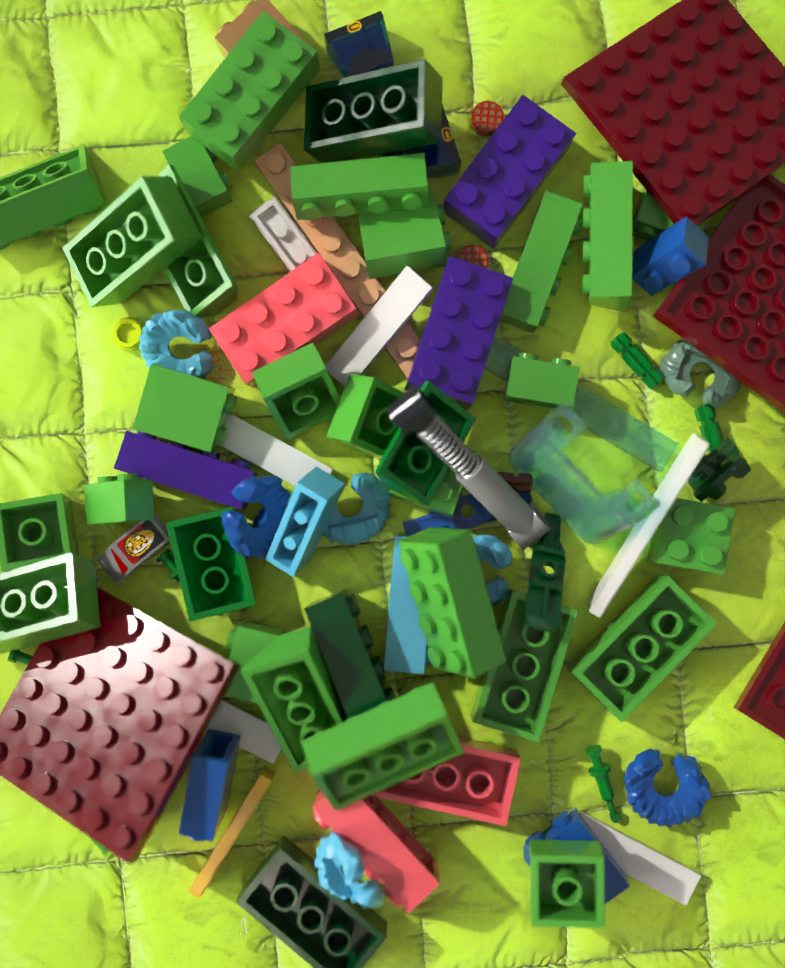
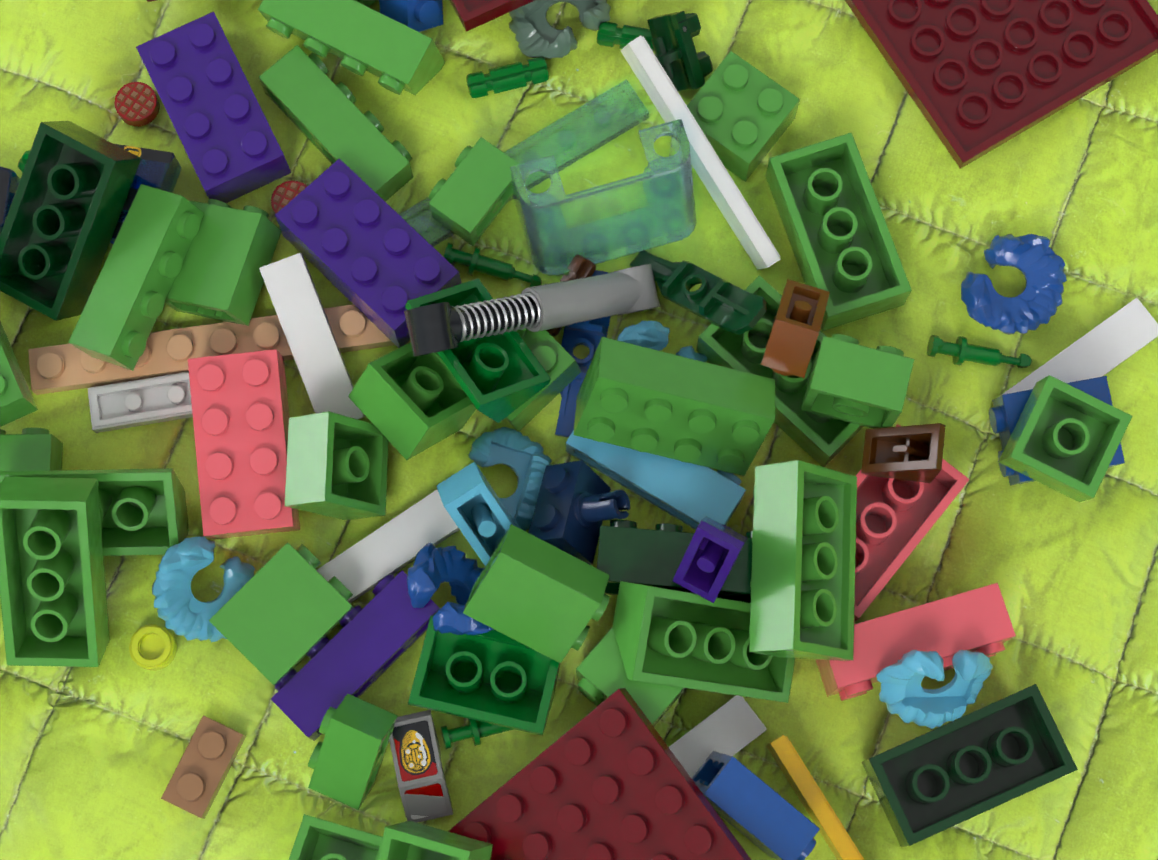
camera: 60 degrees left, 10 degrees down
none -> medium nougat plate [161,716,246,819]
none -> green piece [443,242,542,287]
none -> bright green brick [463,524,610,663]
none -> dark blue brick [528,460,630,565]
none -> dark purple slope [672,516,748,603]
none -> dark orange slope [761,279,830,378]
none -> bright green brick [801,334,914,429]
none -> reddish brown slope [861,423,946,483]

